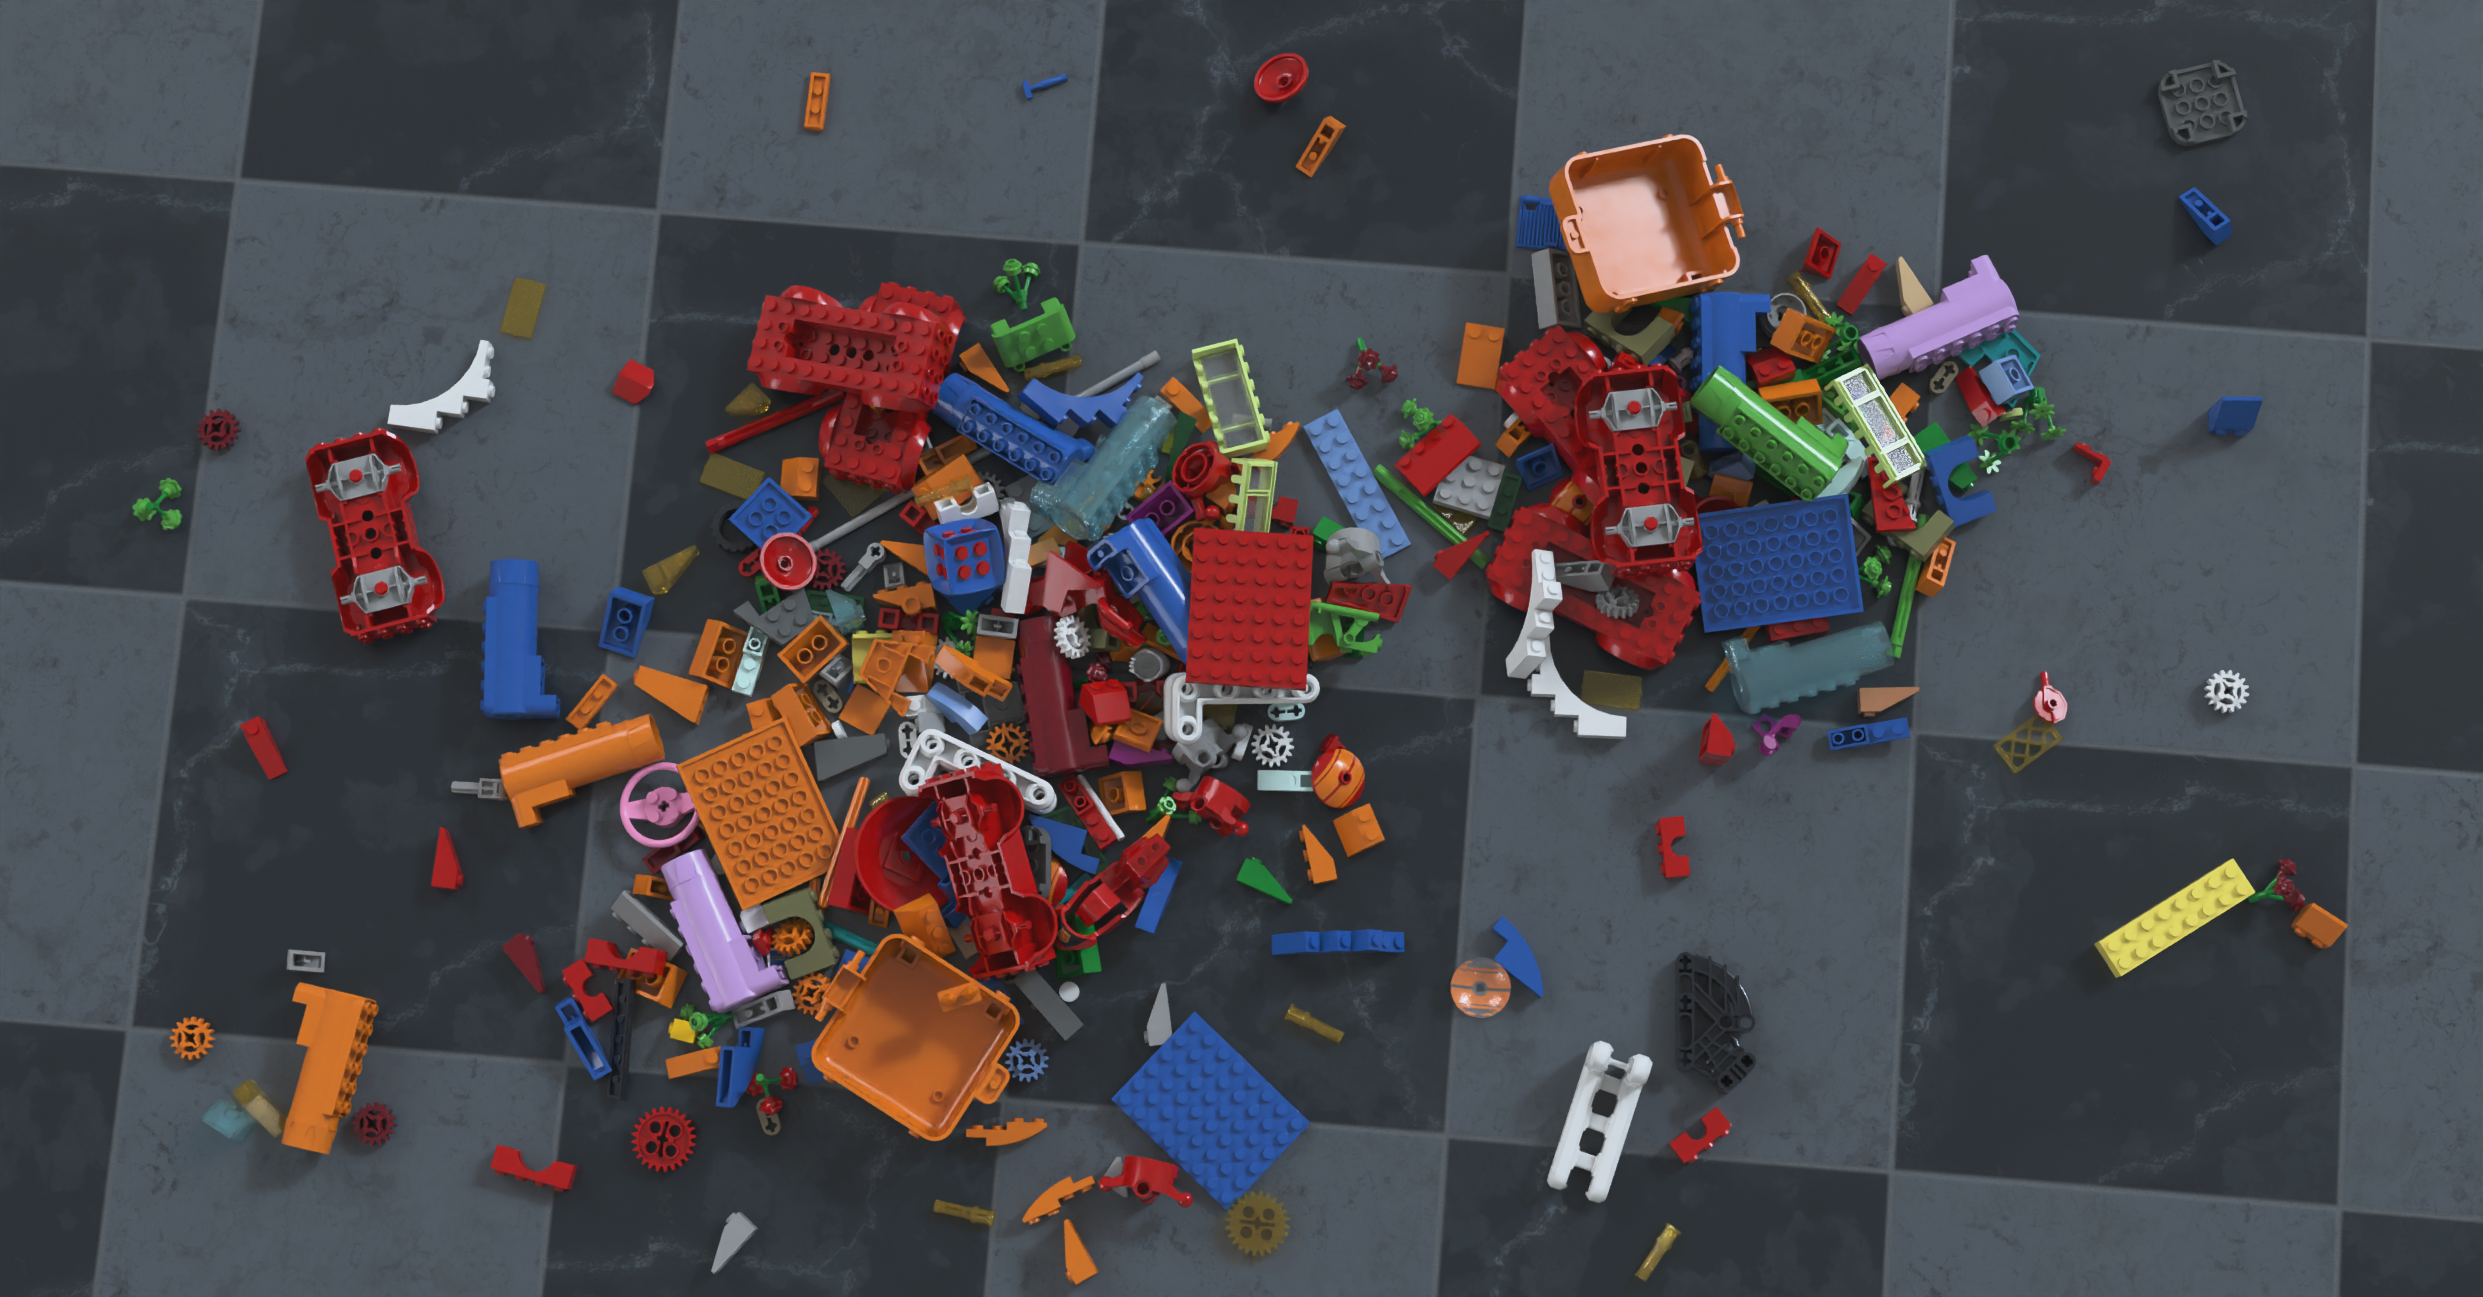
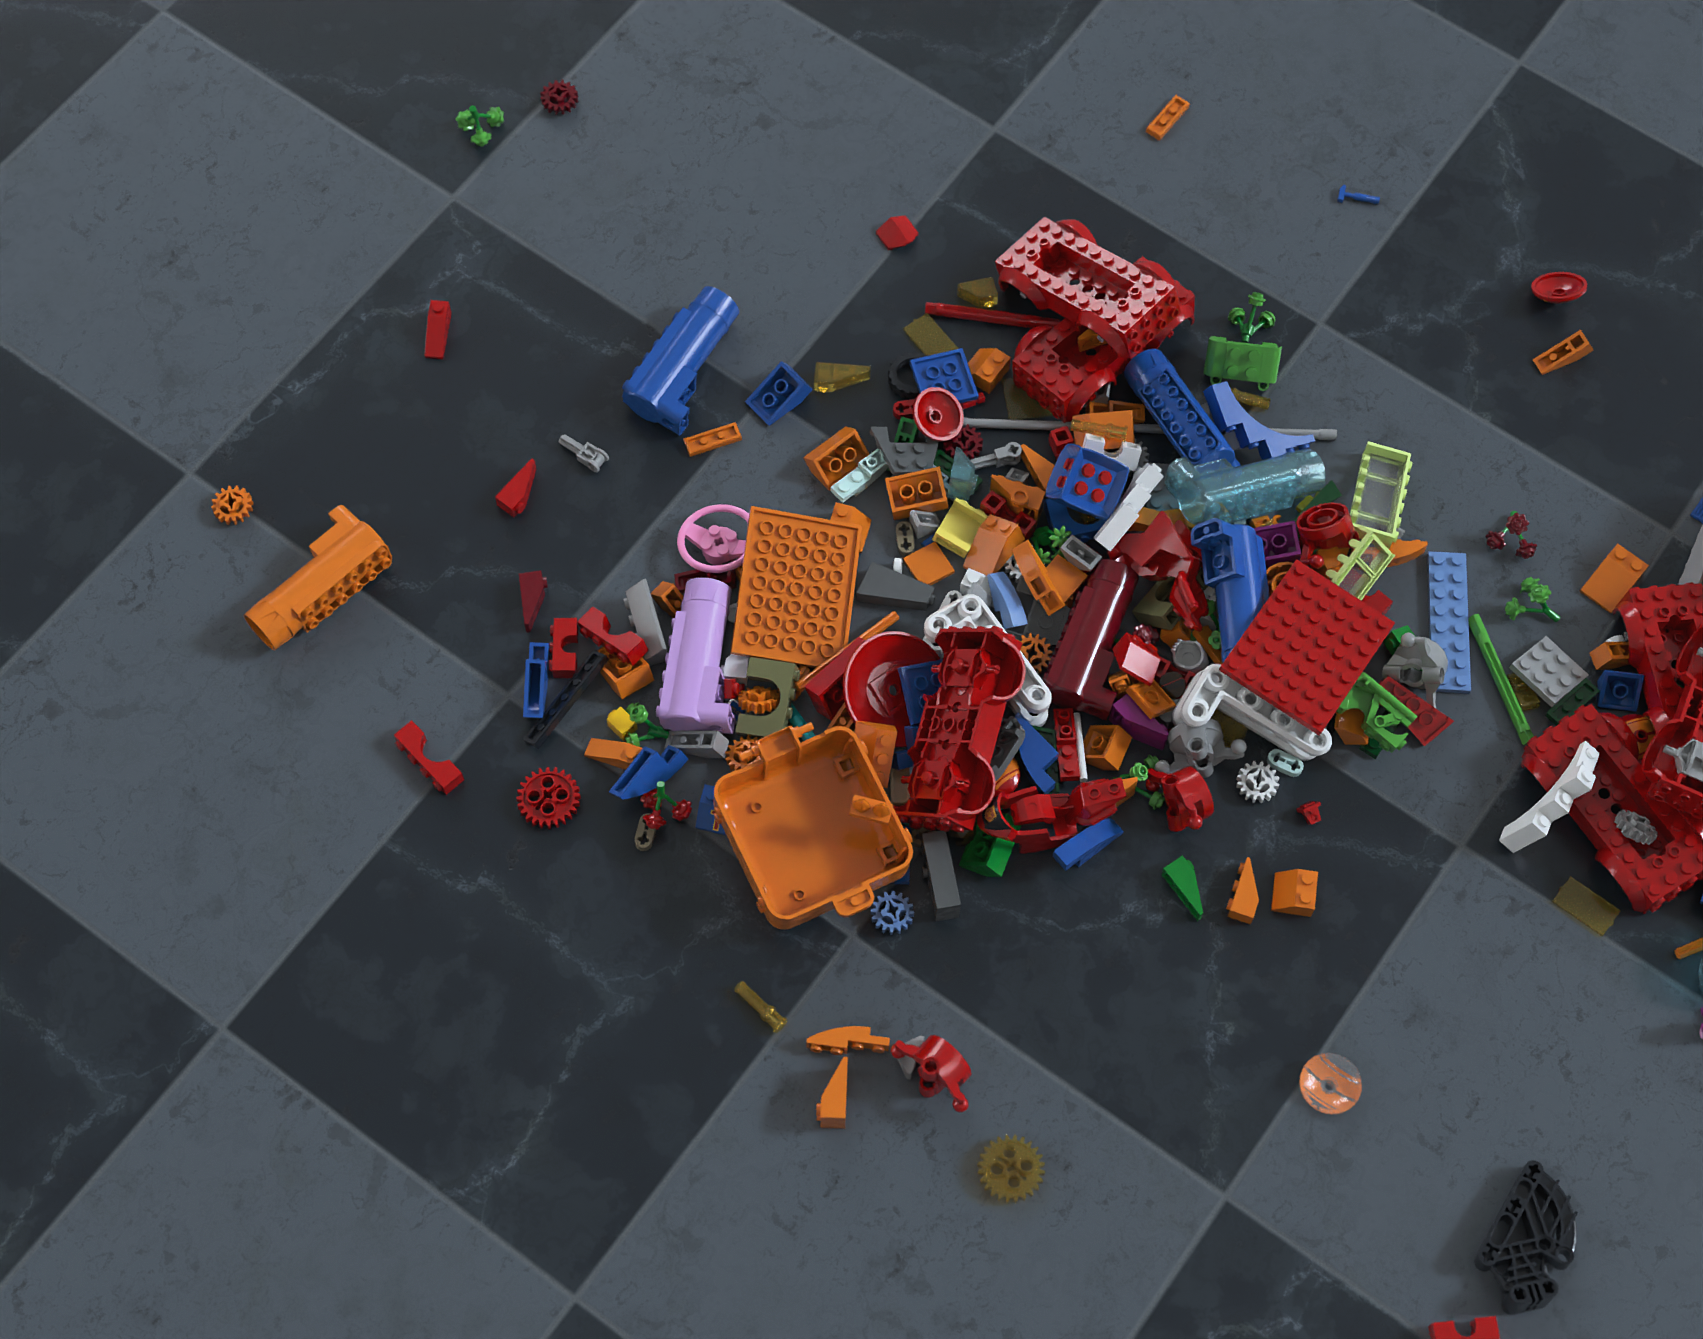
camera: 25 degrees right, 15 degrees down
clear light blue slope [200,1098,257,1142] -> none
clear yellow slope [232,1079,286,1138] -> none
light grey slope [286,950,325,973] -> none
red piece [305,428,445,644] -> none
dark red gear [352,1102,397,1146] -> none
white arch [387,340,495,434] -> none
orange piece [498,713,665,829] -> none
clear yellow piece [500,277,547,339] -> none
orange slope [633,665,710,725] -> none
light grey slope [711,1212,758,1274] -> none
orange slope [770,682,834,747] -> none
orange wing [858,639,936,717] -> none
orange slope [959,343,1011,397] -> none
orange slope [966,1118,1048,1146] -> none
white gear [1054,615,1091,659] -> none
white tile [1059,982,1080,1002] -> none
blue plate [1111,1011,1310,1211] -> none
light grey slope [1144,983,1172,1047] -> none
orange slope [1160,377,1212,434] -> none
white beam [1231,723,1253,761] -> none
light aqua slope [1257,770,1314,792] -> none
blue arch [1272,929,1405,956] -> none
clear yellow pin [1284,1003,1344,1044] -> none
orange dish [1311,749,1365,808] -> none
red slope [1393,413,1482,497] -> none
red slope [1433,531,1490,580] -> none
blue slope [1492,916,1544,998] -> none
white arch [1527,635,1626,739] -> none
white beam [1547,1041,1652,1203] -> none
light grey slope [1554,560,1615,592] -> none
red arch [1655,816,1690,879] -> none
red slope [1698,713,1736,767] -> none

